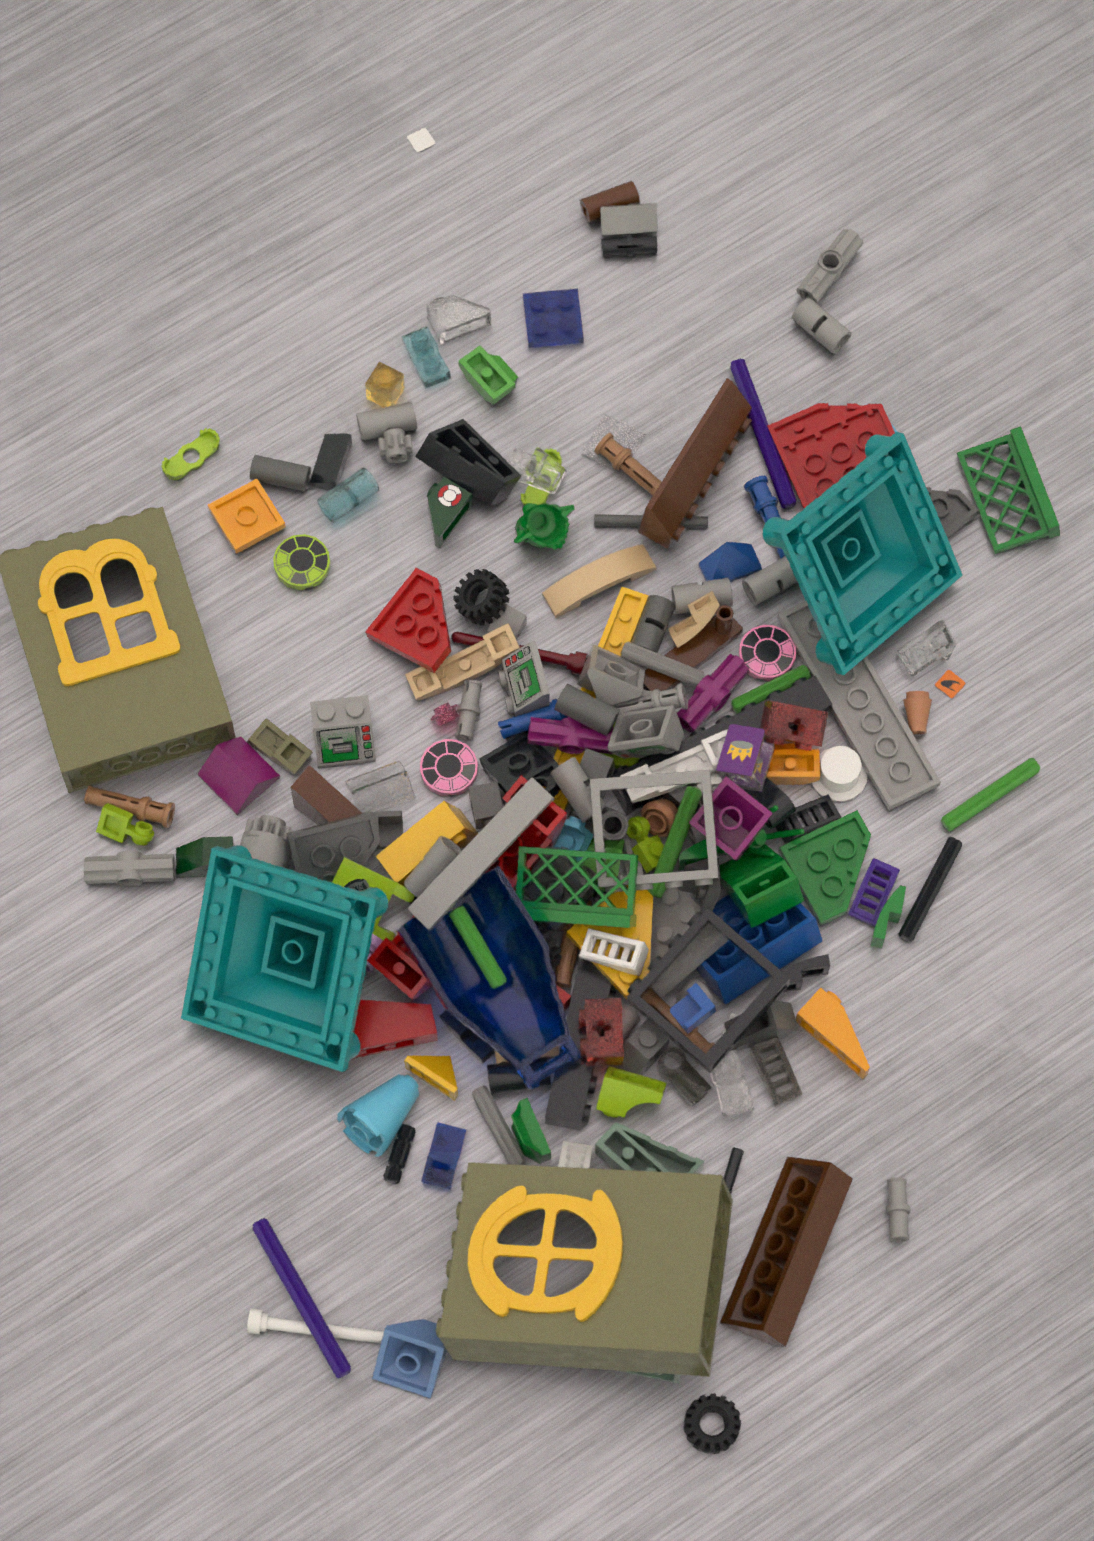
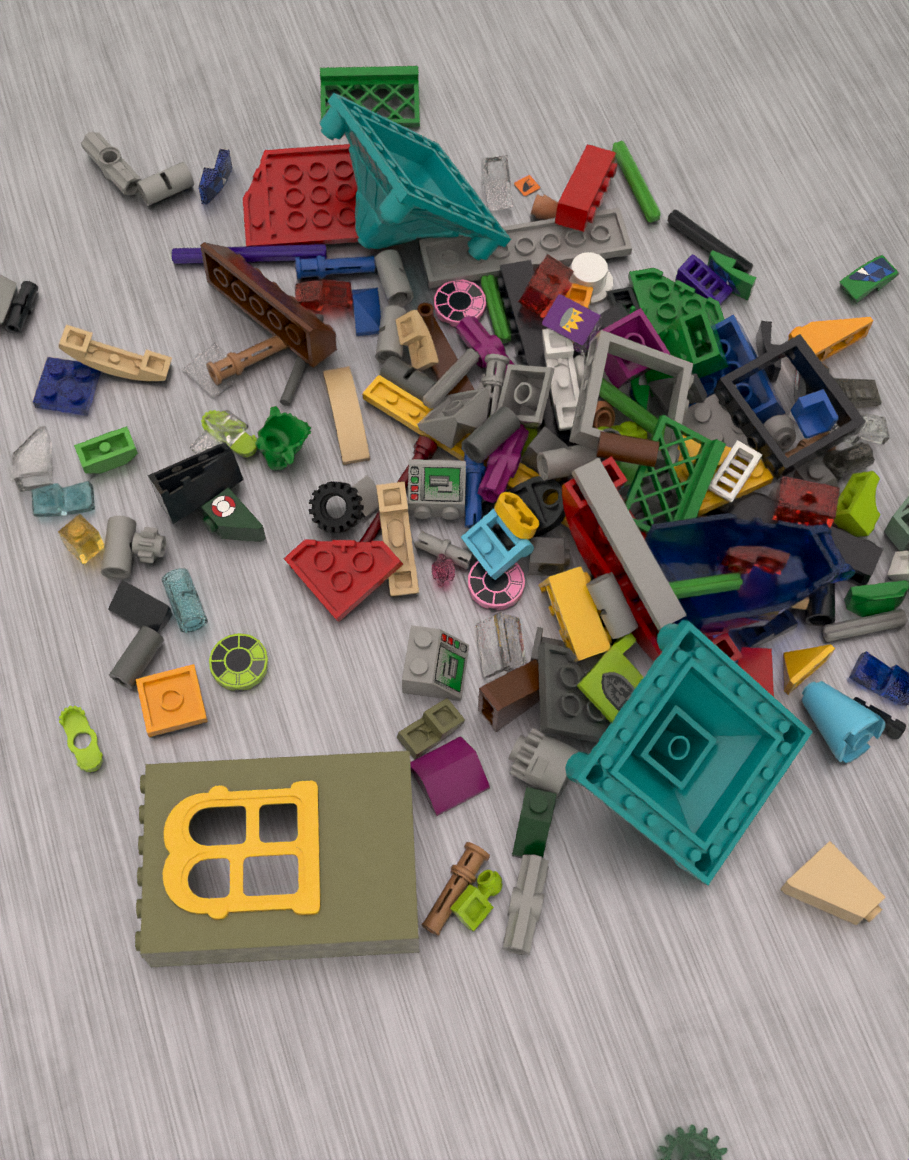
camera: 75 degrees left, 5 degrees down
none -> tan slope [58,325,172,381]
none -> clear blue slope [198,149,232,204]
none -> clear red slope [294,280,353,311]
none -> medium azure plate [461,509,534,580]
none -> yellow beam [494,492,539,539]
none -> red brick [554,144,618,232]
none -> reddish brown piece [596,431,659,467]
none -> clear red slope [721,546,790,575]
none -> tan slope [780,841,886,925]
none -> slope [839,255,899,304]

